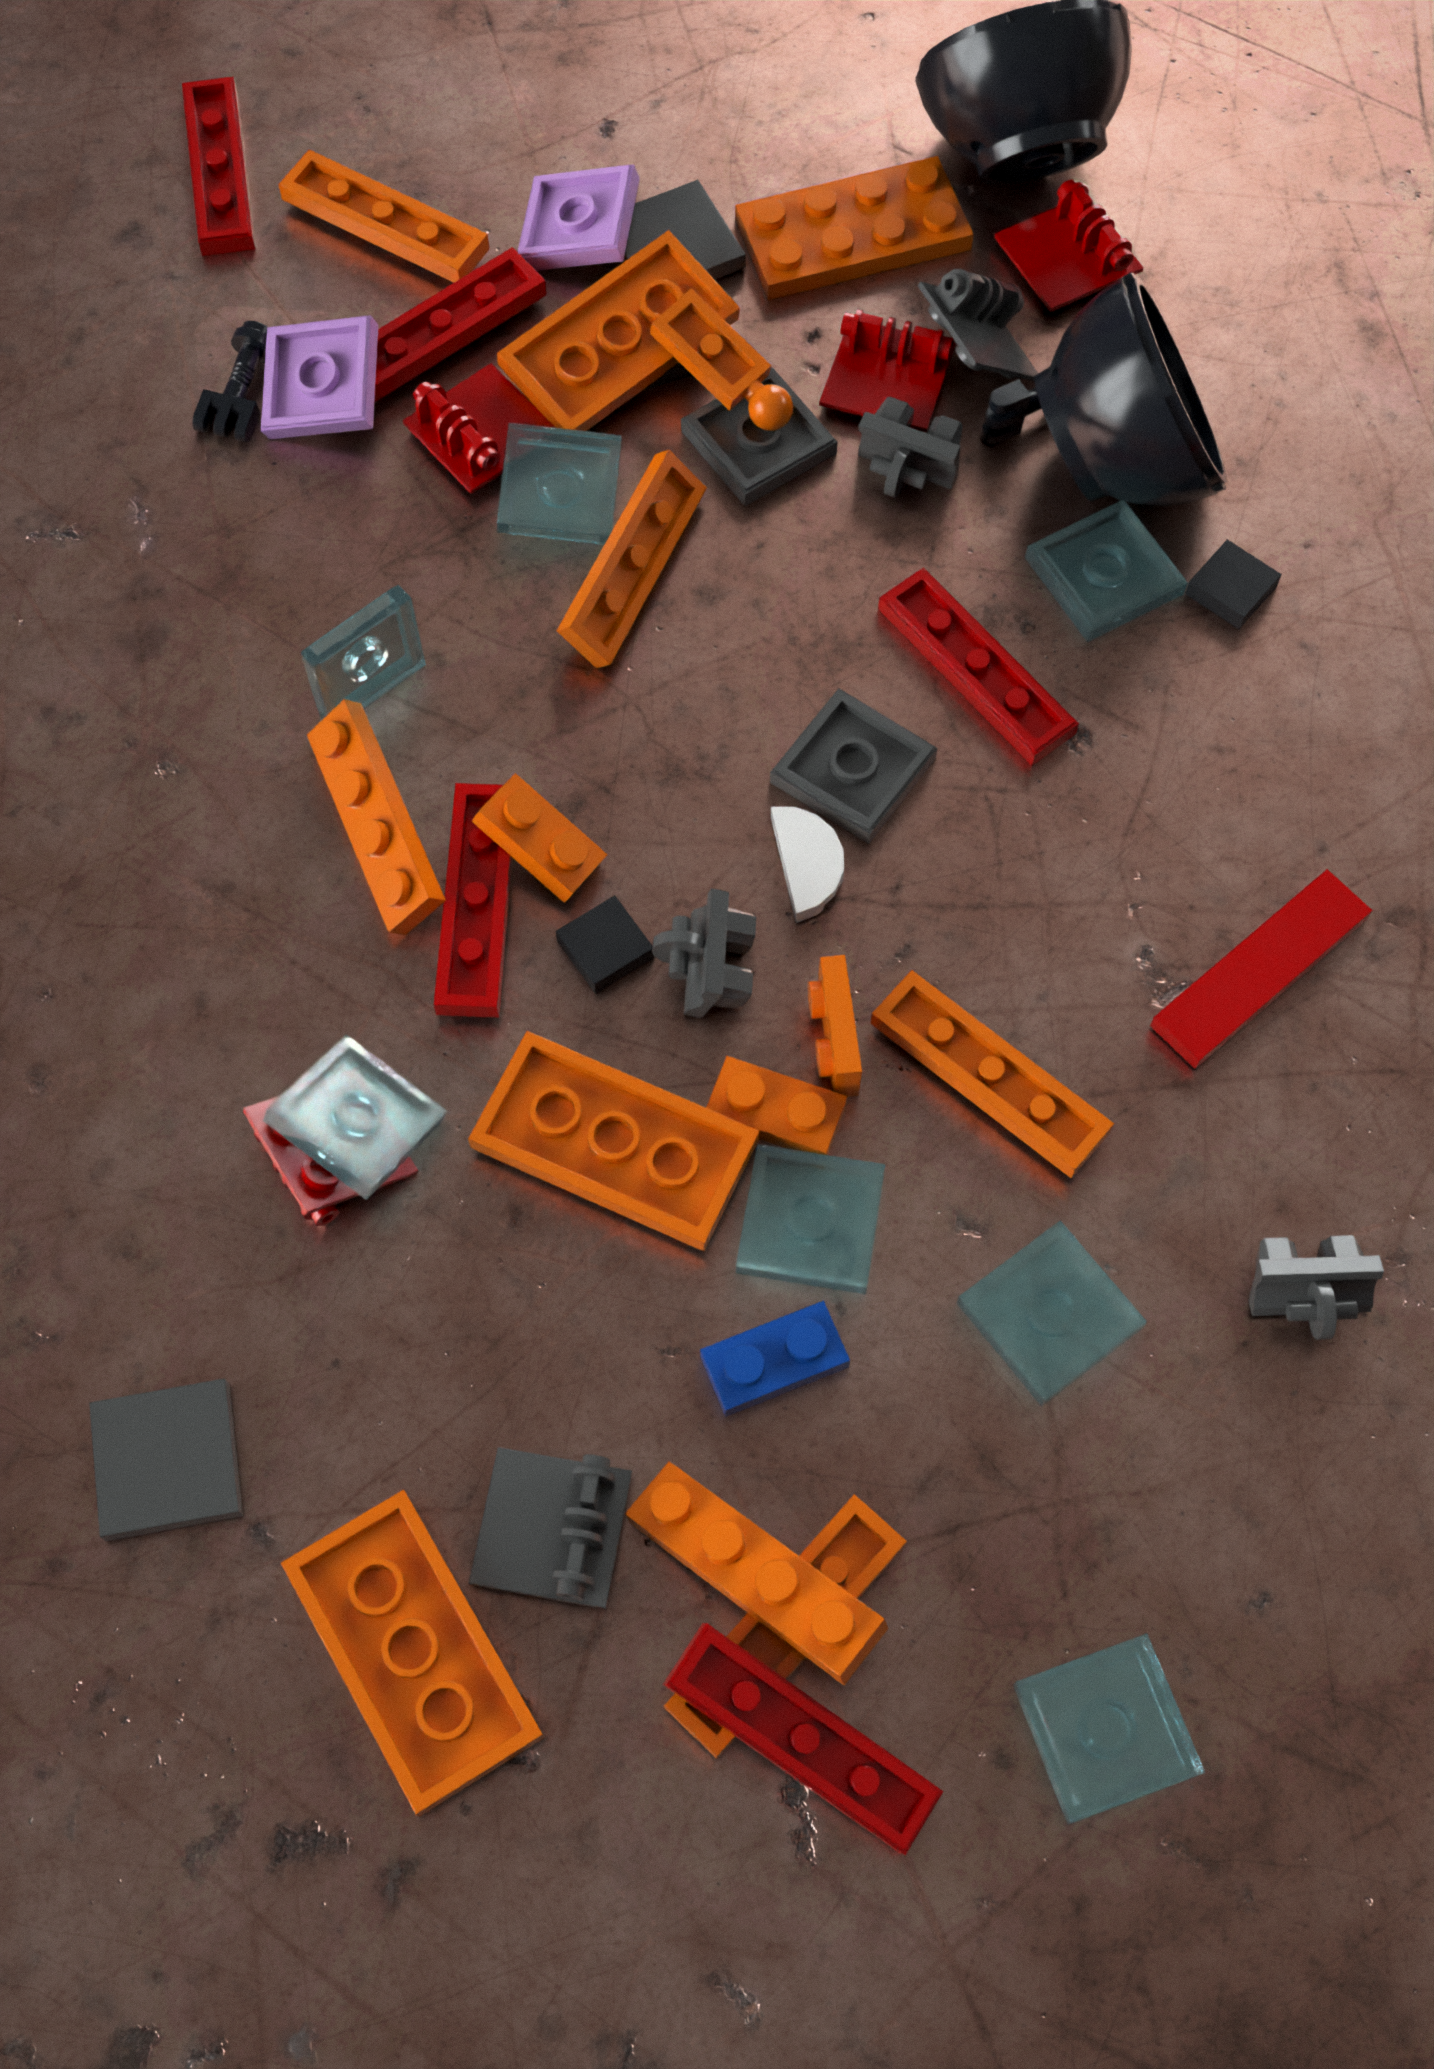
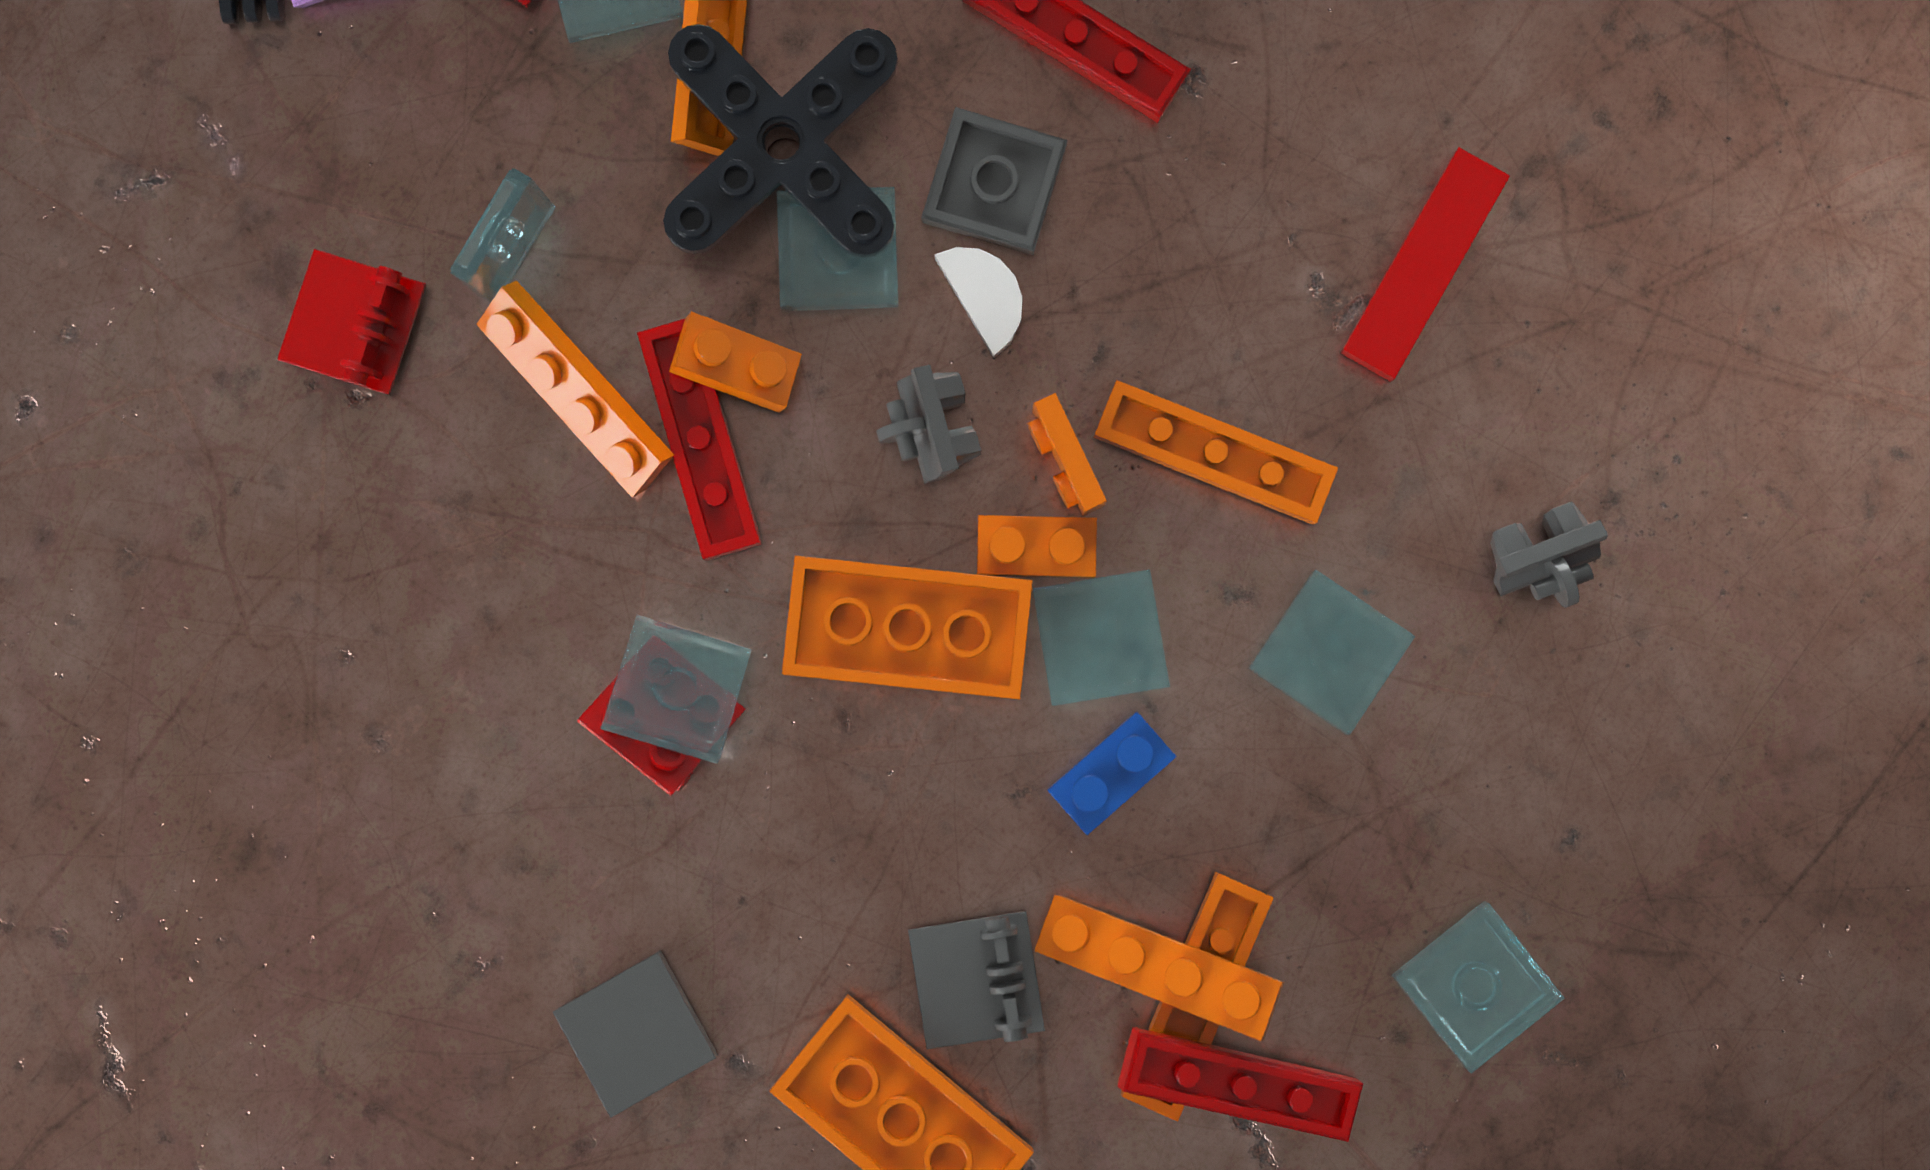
camera: 10 degrees left, 20 degrees up
black piece [556,895,655,994] -> none
none -> red hinge [277,249,427,395]
none -> black piece [663,24,898,258]
none -> clear light blue tile [777,187,899,311]

